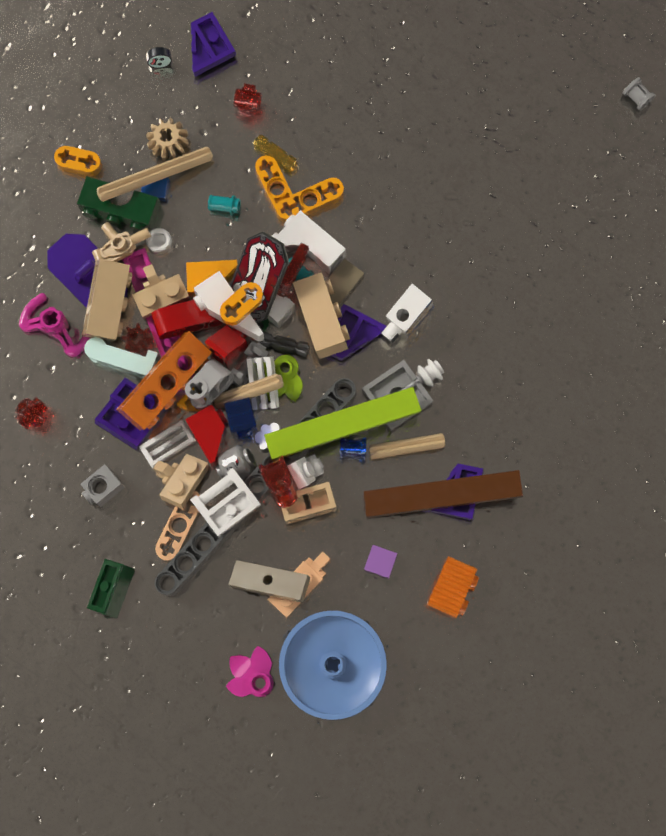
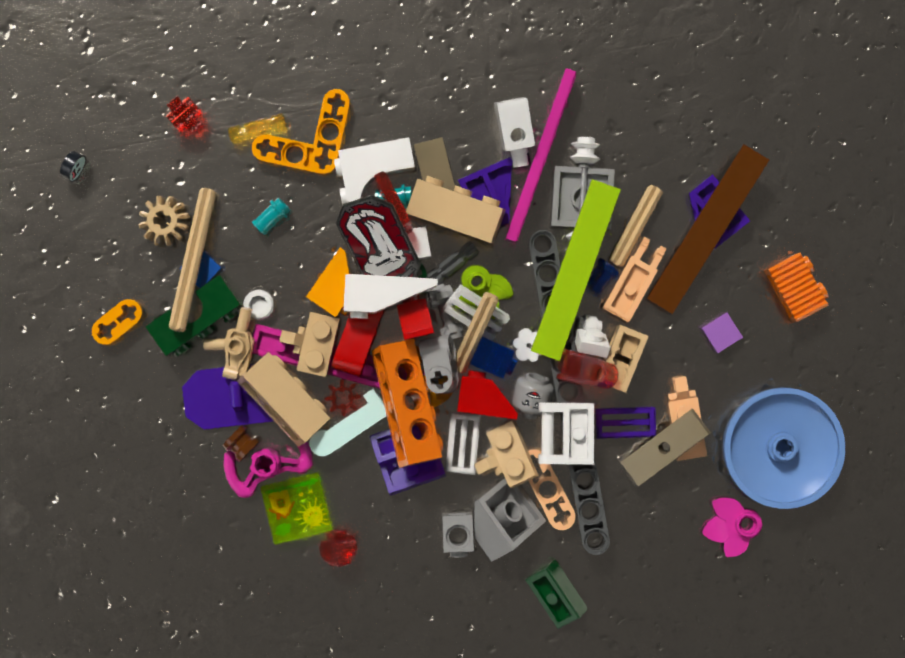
camera: 55 degrees left, 10 degrees up
dark purple wing [191,12,236,77] -> none
light orange beam [220,282,263,326] -> none
none -> reddish brown wheel [222,425,260,463]
none -> clear neon green tile [260,471,333,545]
none -> light grey slope [474,477,546,562]
none -> dark pink tile [505,68,577,244]
none -> dark purple tile [595,407,656,439]
none -> light nougat hinge [602,236,666,323]

